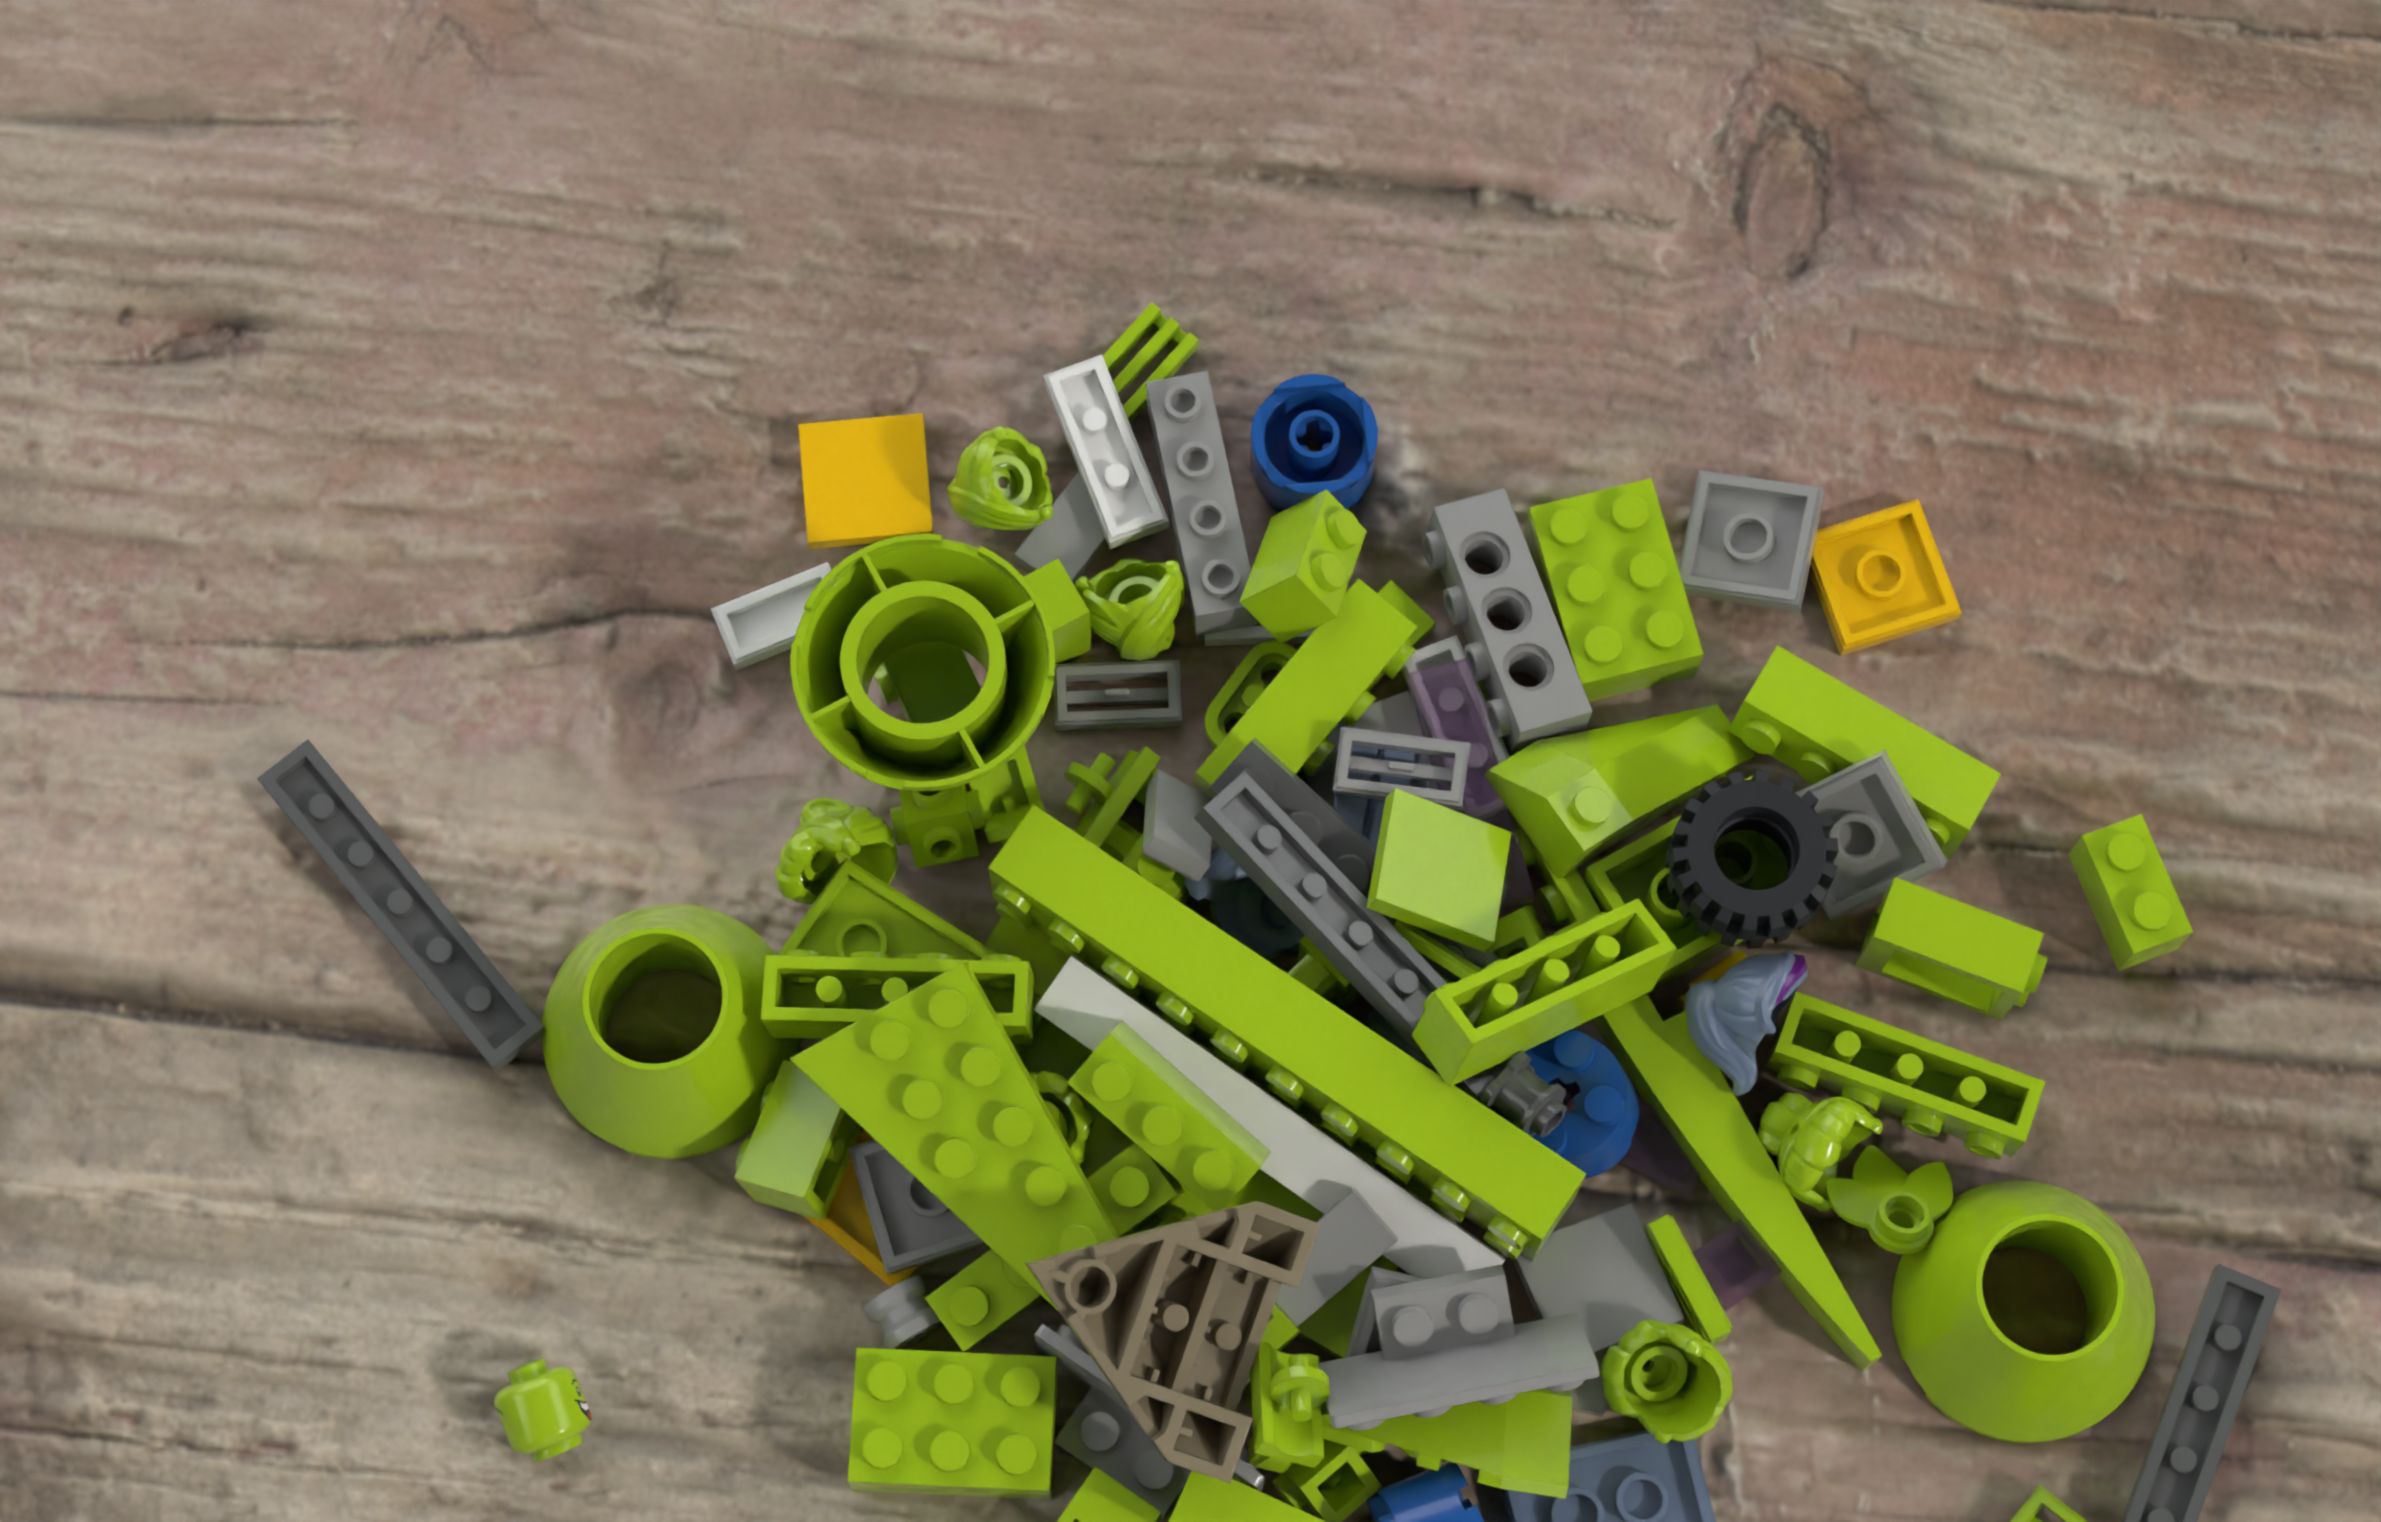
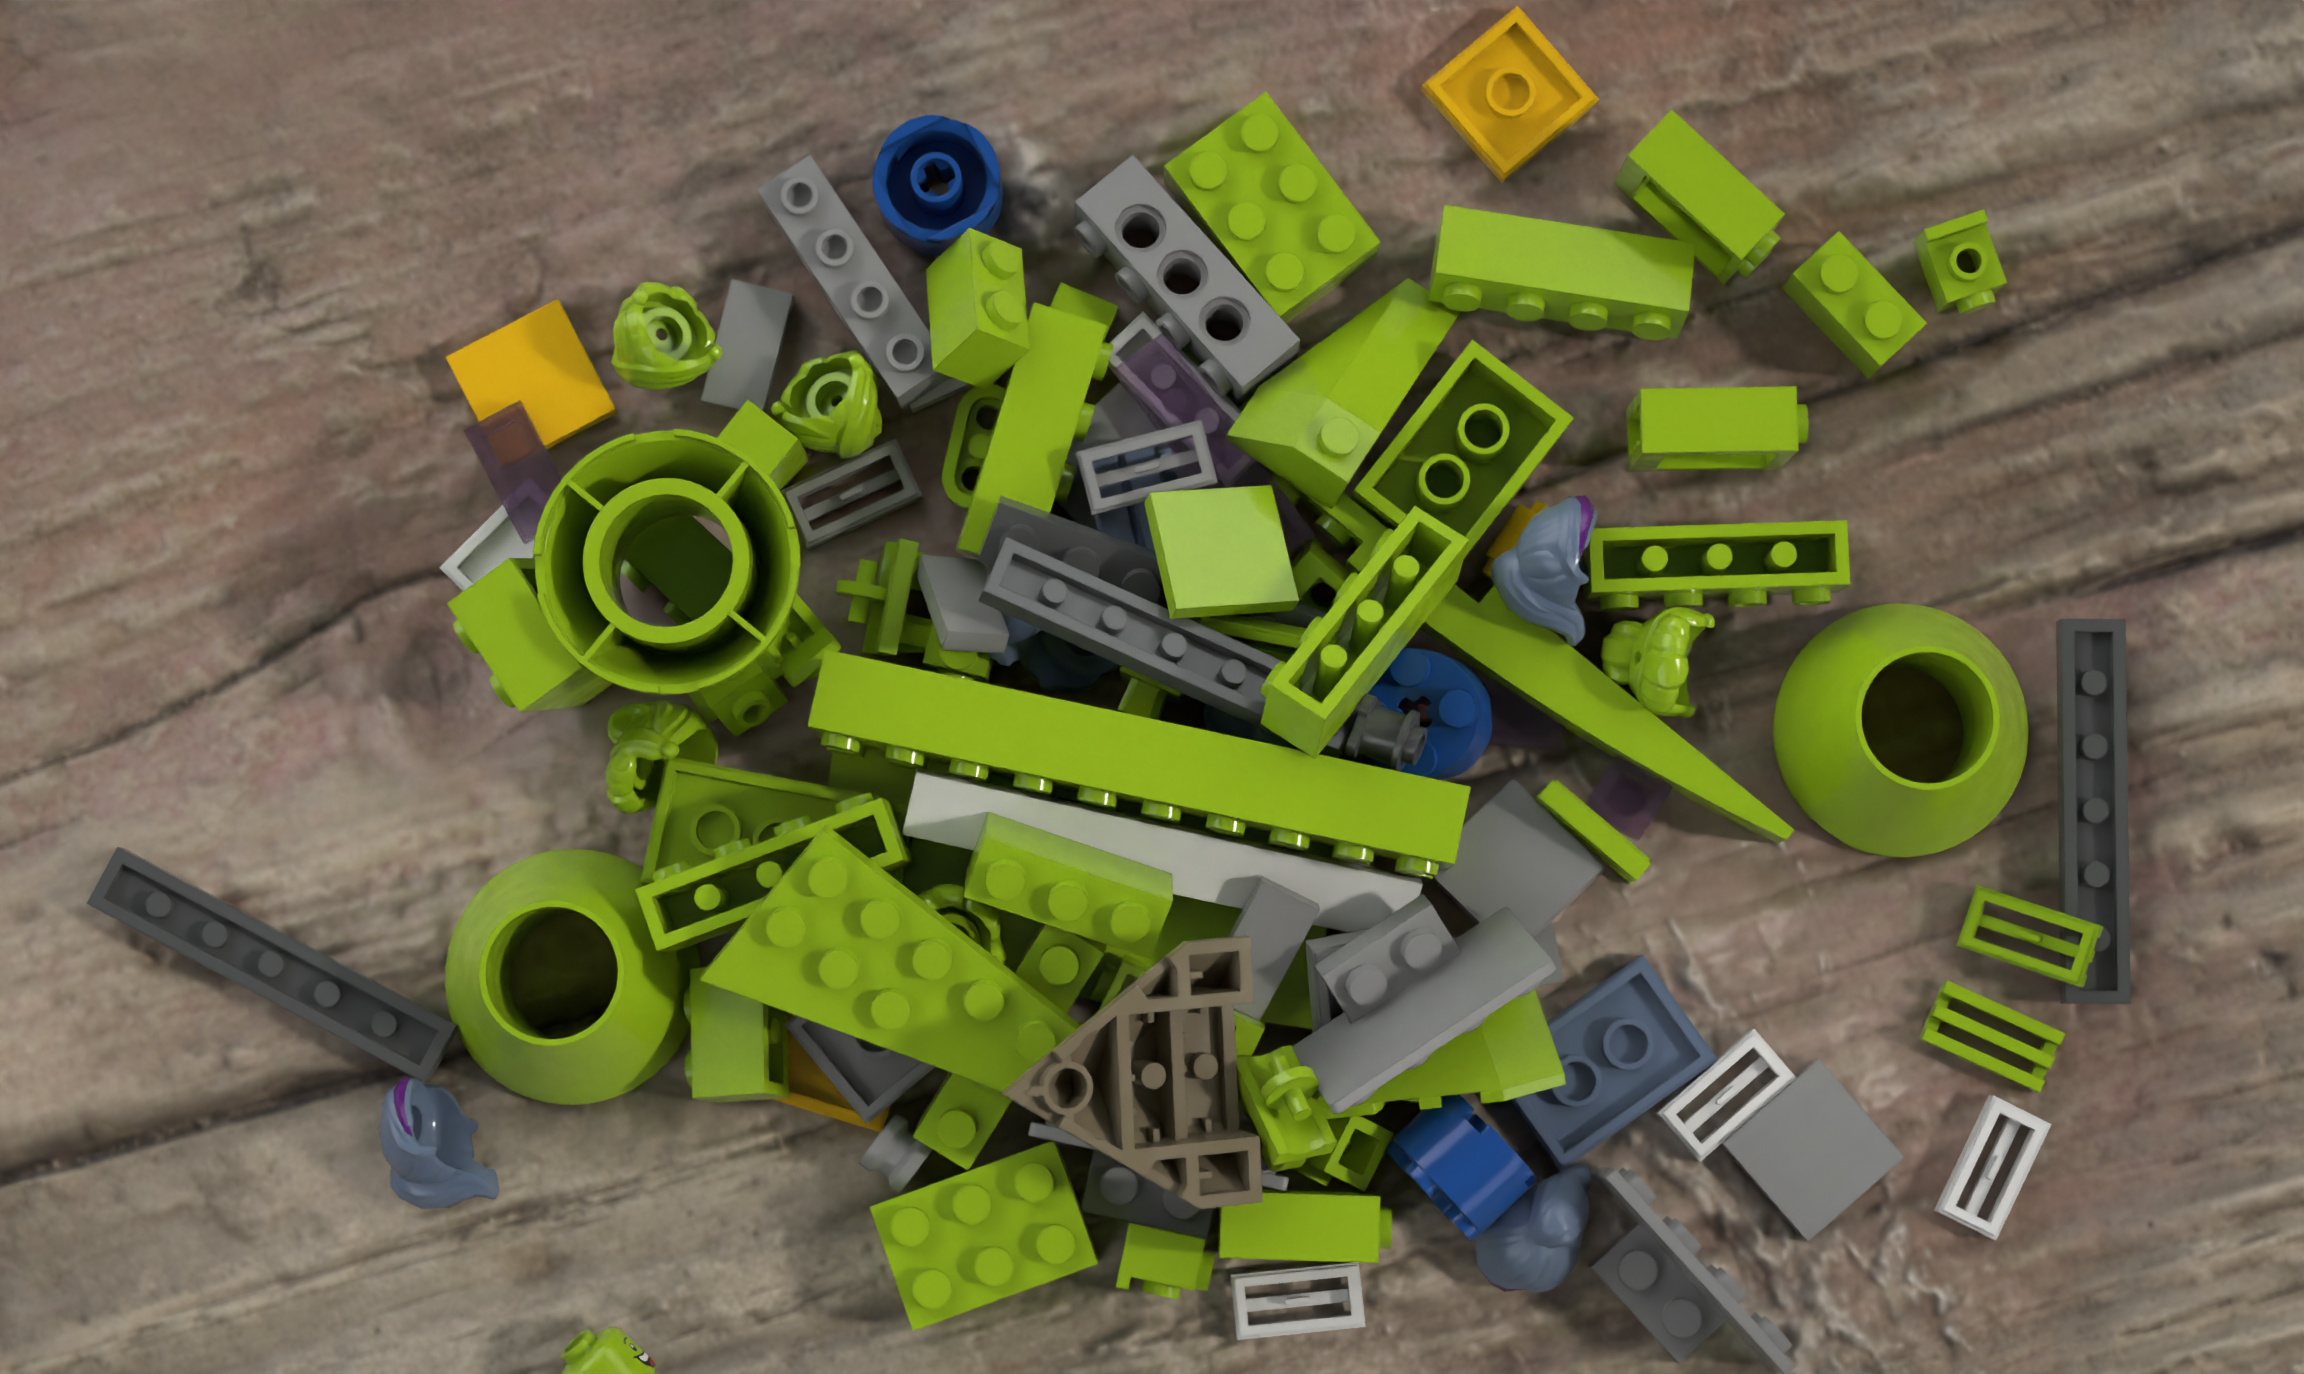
camera: 20 degrees left, 10 degrees up
white tile [1043,354,1169,549] -> none
lime tile [1103,302,1199,423] -> none
lime hair [1600,1320,1733,1444] -> none
black tyre [1665,770,1839,949] -> none
light grey tile [1678,470,1825,612] -> none
light grey tile [1795,749,1947,921] -> none
lime plate [1825,1145,1953,1254] -> none
none -> sand blue hair [378,1077,500,1209]
none -> lime brick [447,558,613,712]
none -> tile [464,400,563,544]
none -> lime window [1614,109,1785,285]
none -> lime brick [1913,209,2007,315]

